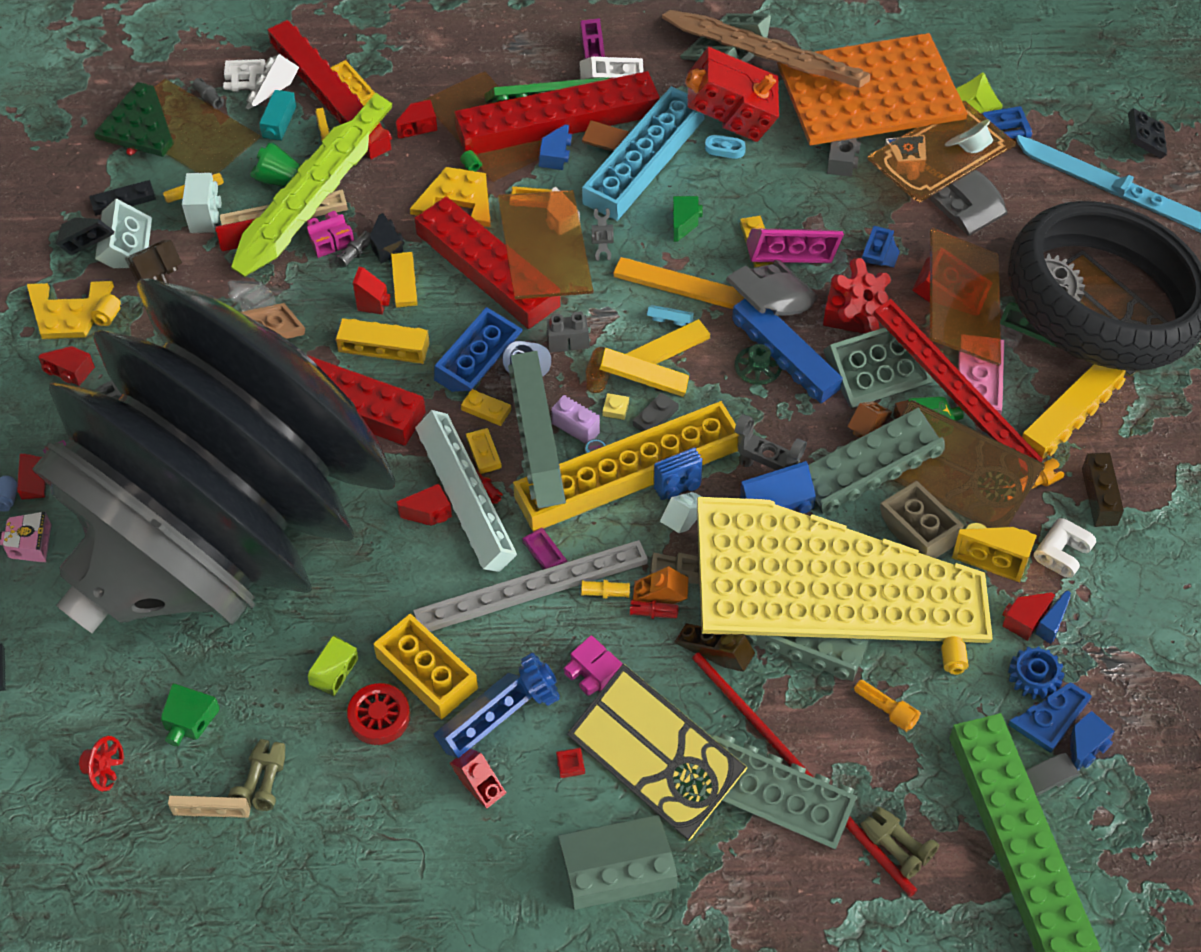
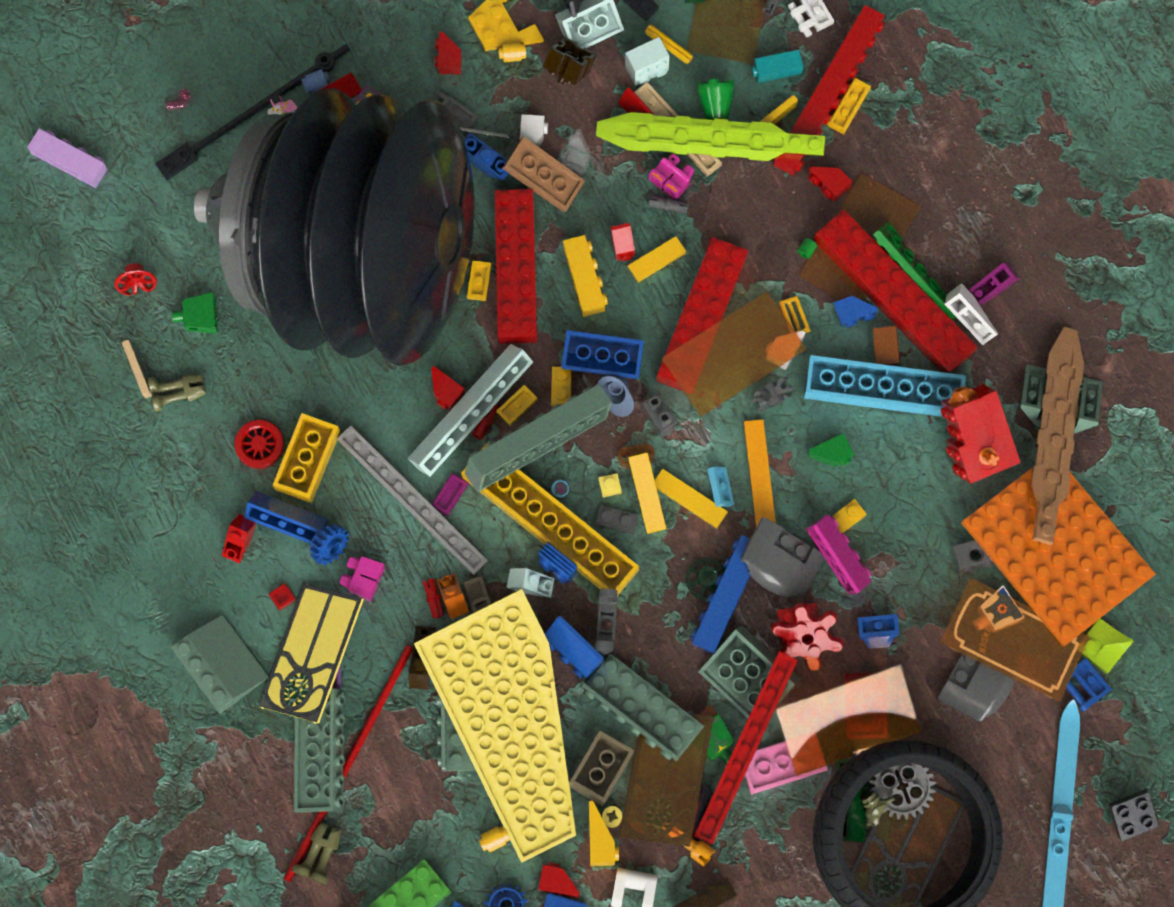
camera: 65 degrees right, 20 degrees up
white slope [246,54,299,109] -> none
lime piece [308,635,358,696] -> none
black slope [370,213,405,264] -> none
yellow wing [410,167,491,228] -> none
lavender brick [551,395,600,444] -> none
yellow pin [581,579,630,599] -> none
medium azure plate [705,135,746,159] -> none
dark orange slope [847,401,893,438] -> none
light orange piece [854,680,921,732] -> none
light aqua piece [945,119,993,153] -> none
yellow brick [1022,364,1126,459] -> none

